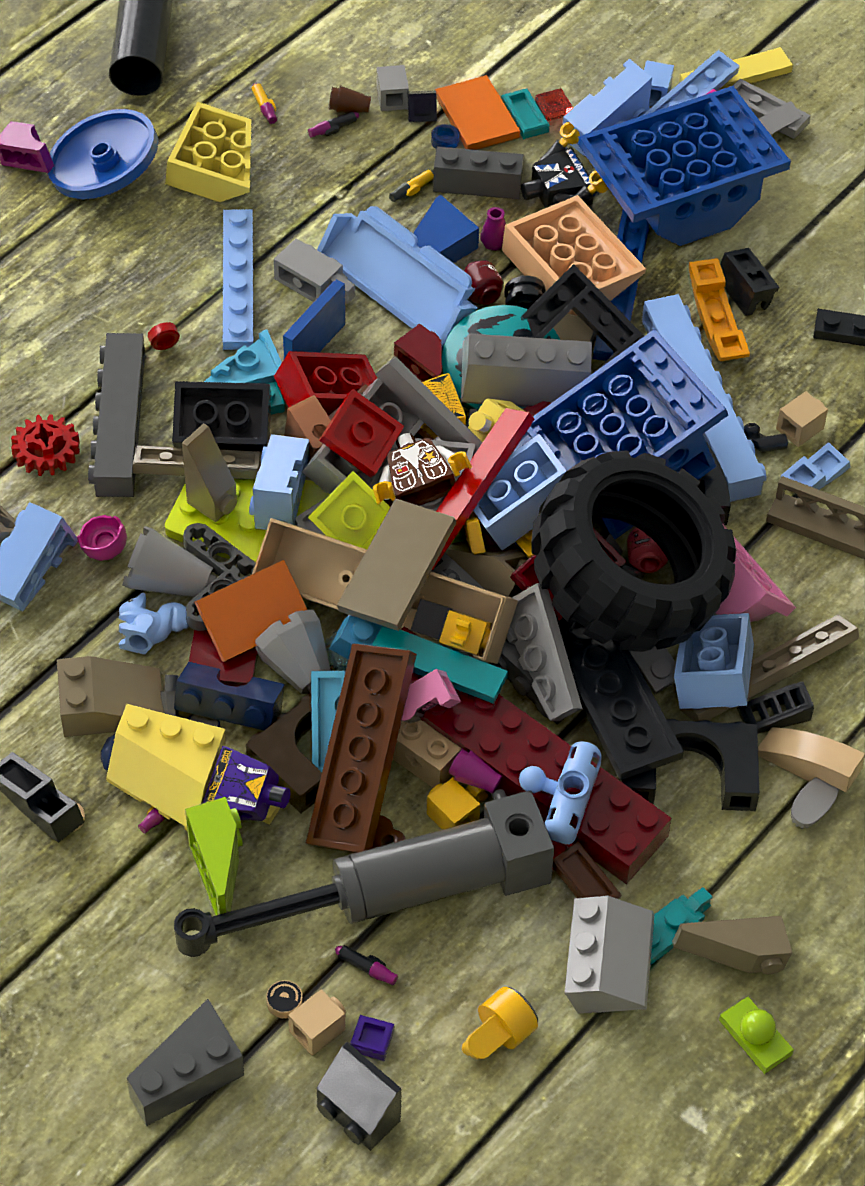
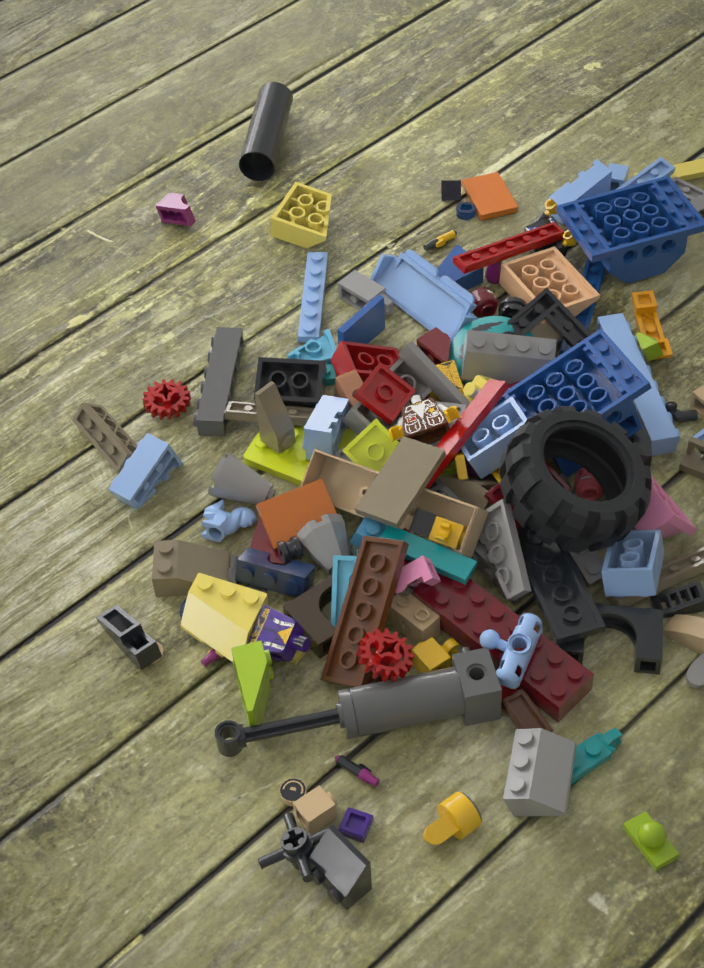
camera: 10 degrees right, 5 degrees down
blue dish [48,109,158,199] -> none
dark pink hair [77,515,127,561] -> none
dark grey wedge [126,999,244,1126] -> none
red tile [148,322,180,350] -> none
dark grey beam [183,523,256,631] -> none
piece [251,83,277,124] -> none
black piece [308,111,359,138] -> none
reddish brown cone [329,85,371,113] -> none
light grey brick [376,65,409,111] -> none
dark grey slope [433,147,524,199] -> none
magenta cone [449,749,503,794] -> none
teal tile [501,88,550,139] -> none
clear red plate [535,88,573,121] -> none
dark tan slope [672,916,792,975] -> none
black hinge [720,248,779,316] -> none
none -> black bar [258,812,336,883]
none -> black wheel [276,536,304,565]
none -> red gear [356,628,415,682]
none -> red tile [452,222,565,274]
none -> lime slope [636,332,664,361]

